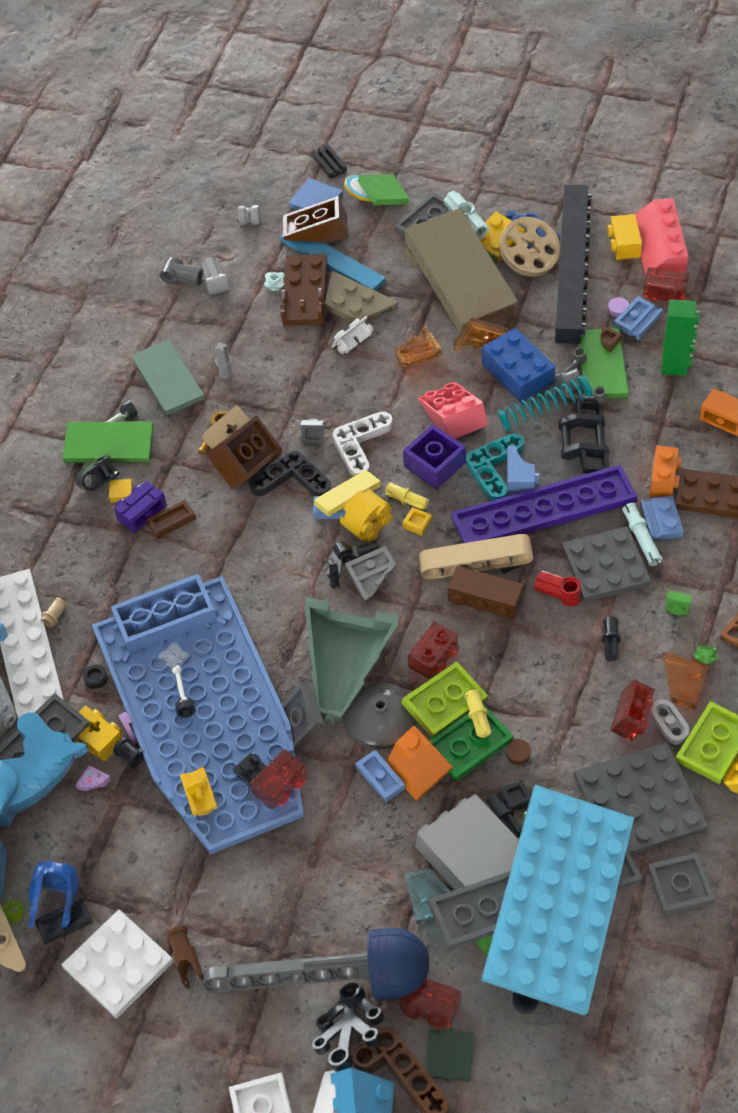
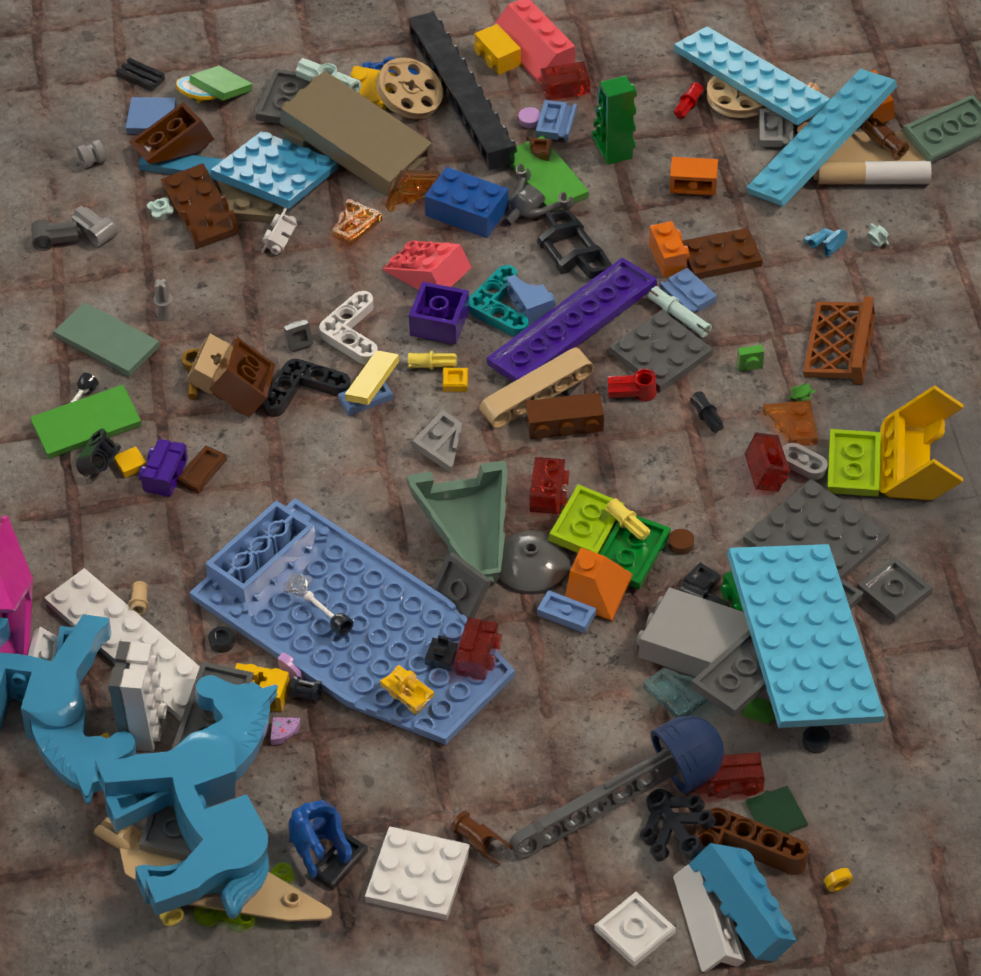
camera: 30 degrees left, 5 degrees down
black pin [327,540,379,588] -> none
yellow brick [340,488,393,542] -> none
teal piece [498,375,593,432] -> none
none -> dark azure plate [211,131,339,209]

